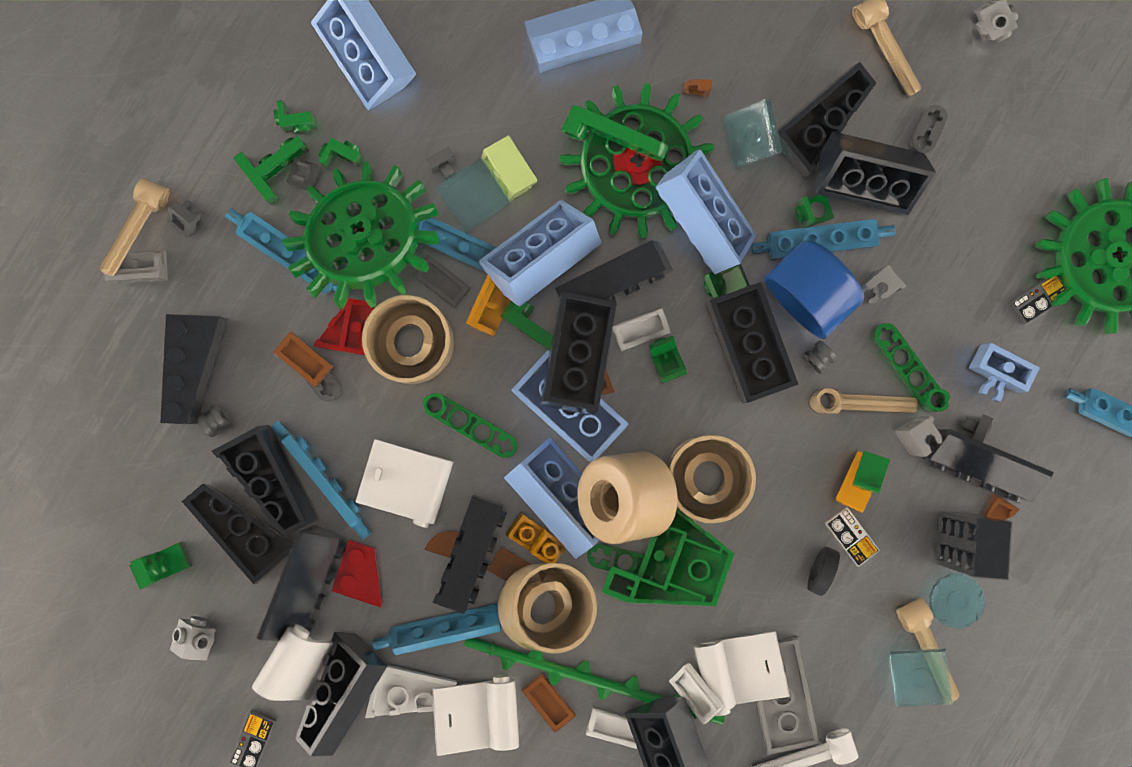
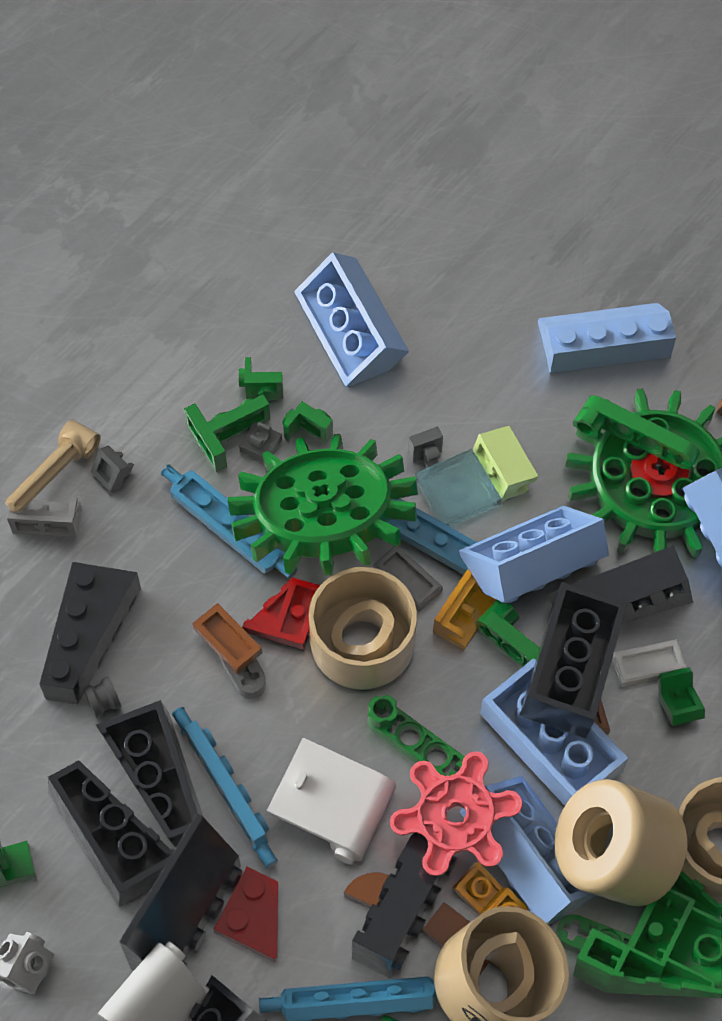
camera: 10 degrees right, 25 degrees down
none -> coral plate [390,752,522,876]

